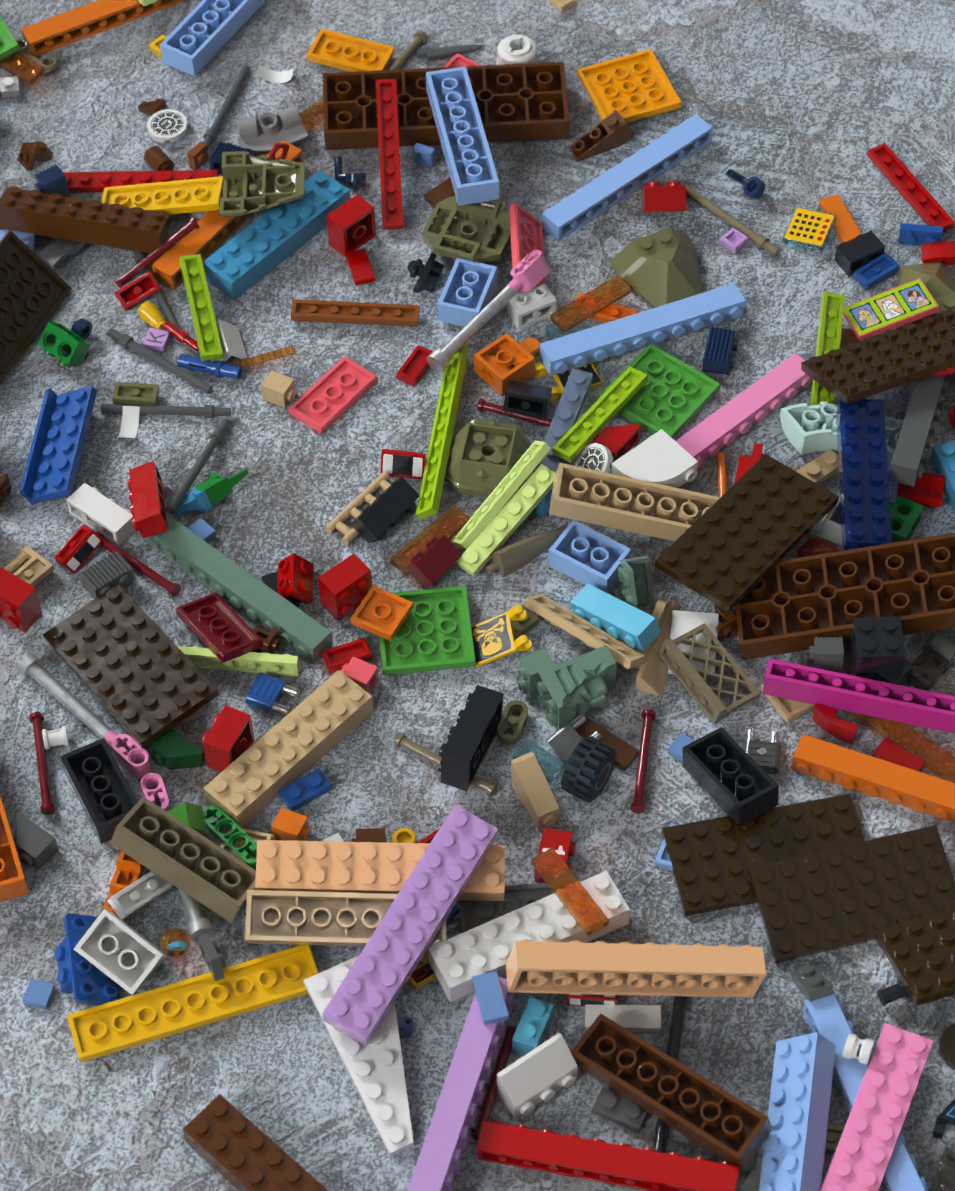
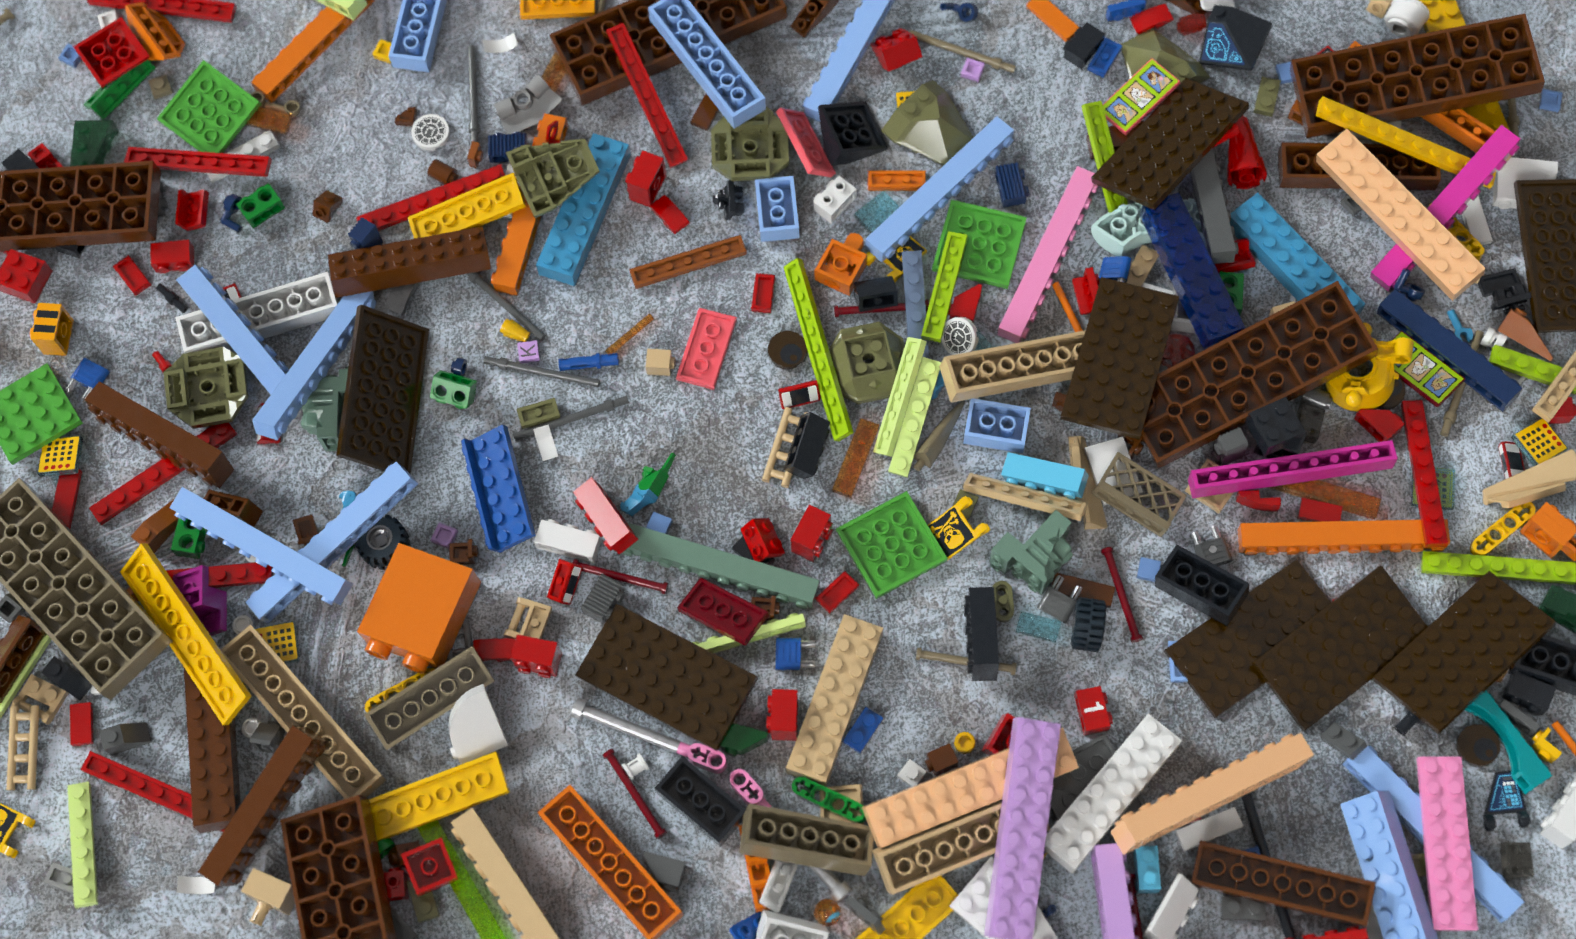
camera: 20 degrees left, 15 degrees up
dark red bar [113,218,200,288] -> none
red slope [114,271,161,310] -> none
red bar [163,321,199,352] -> none
dark grey bar [166,419,231,514] -> none
bright green brick [168,802,206,835] -> none
lime plate [179,254,223,361] -> none
white panel [214,319,247,362] -> none
orange brick [271,807,311,841] -> none
dark blue plate [334,157,366,186] -> none
coral brick [341,656,379,694] -> none
orange plate [350,585,414,641] -> none
dark red brick [406,535,462,588] -> none
medium blue tile [413,143,435,168] -> none
piece [427,250,551,373] -> none
medium blue tile [472,971,509,1025] -> none
tan slope [511,751,559,830] -> none
clear orange plate [532,847,609,937] -> none
clear orange plate [550,275,631,333] -> none
white brick [611,429,698,488] -> none
sand green bracket [617,556,654,609] -> none
tile [783,207,836,252] -> none
white wheel [842,1033,875,1065] -> none
none -> dark brown tile [768,331,807,369]
none -> black slope [818,101,888,166]
none -> blue piece [1099,256,1132,283]

